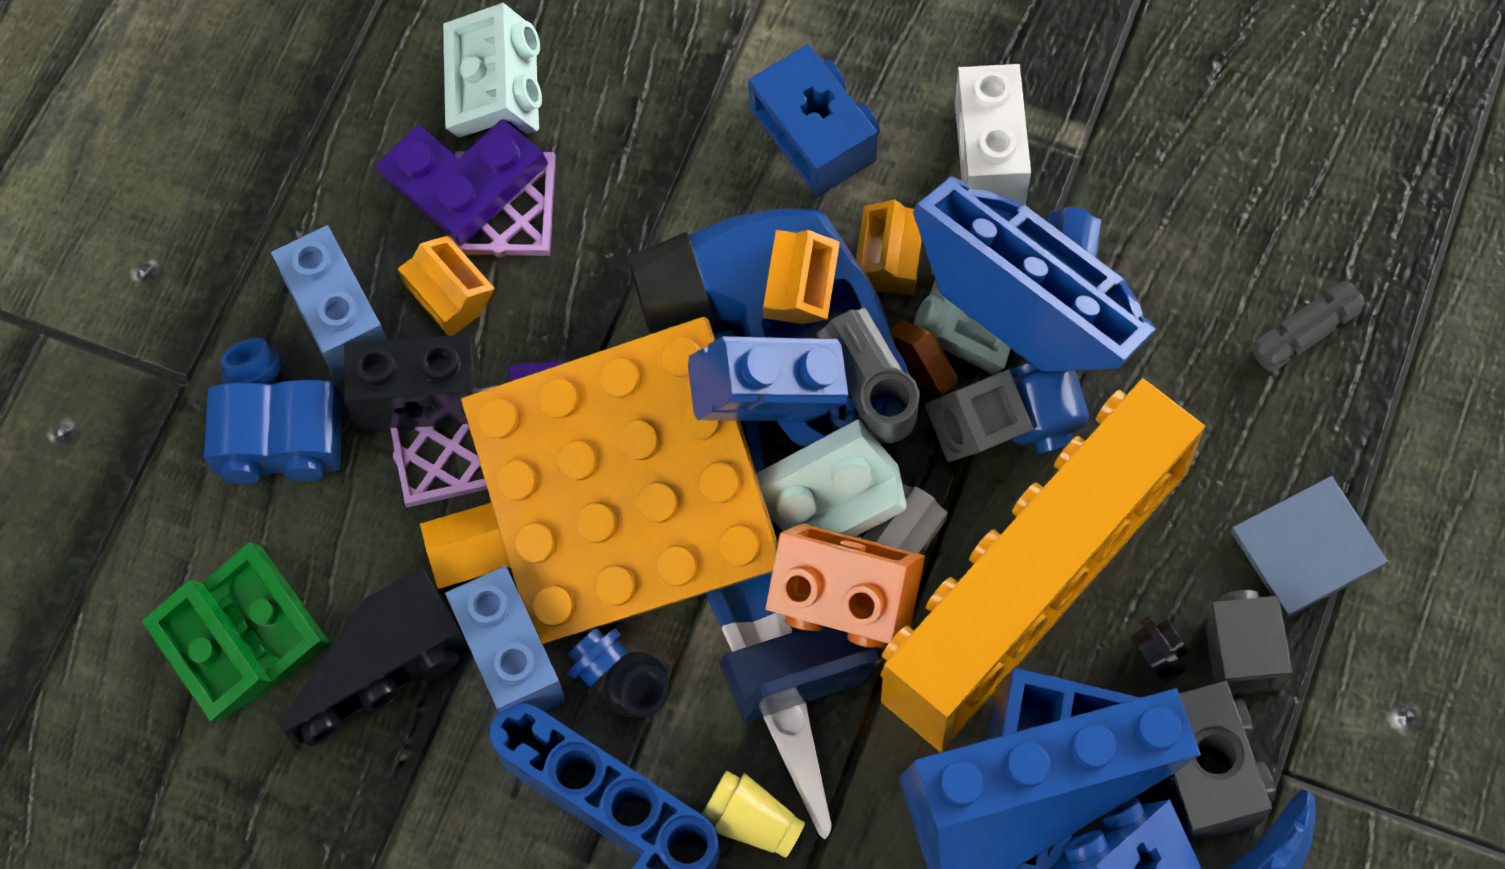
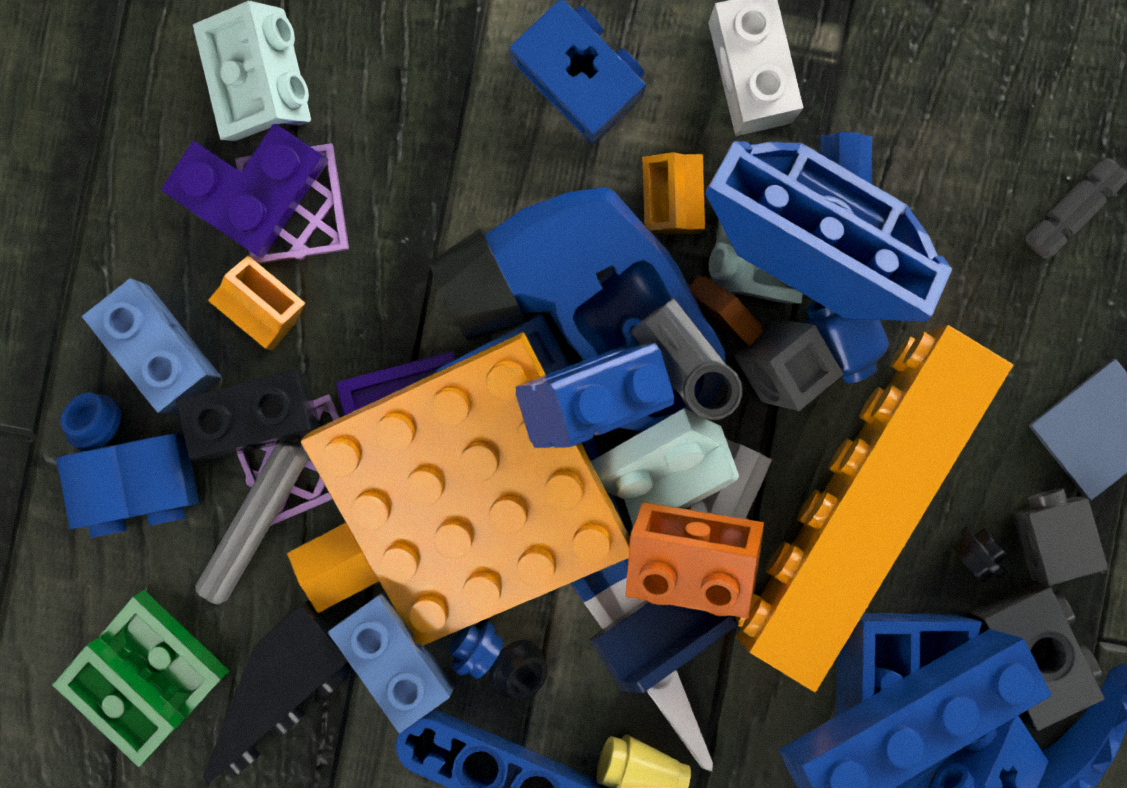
camera: 15 degrees left, 20 degrees up
light orange piece [763,230,840,324] -> none
none -> light grey axle [195,441,309,605]

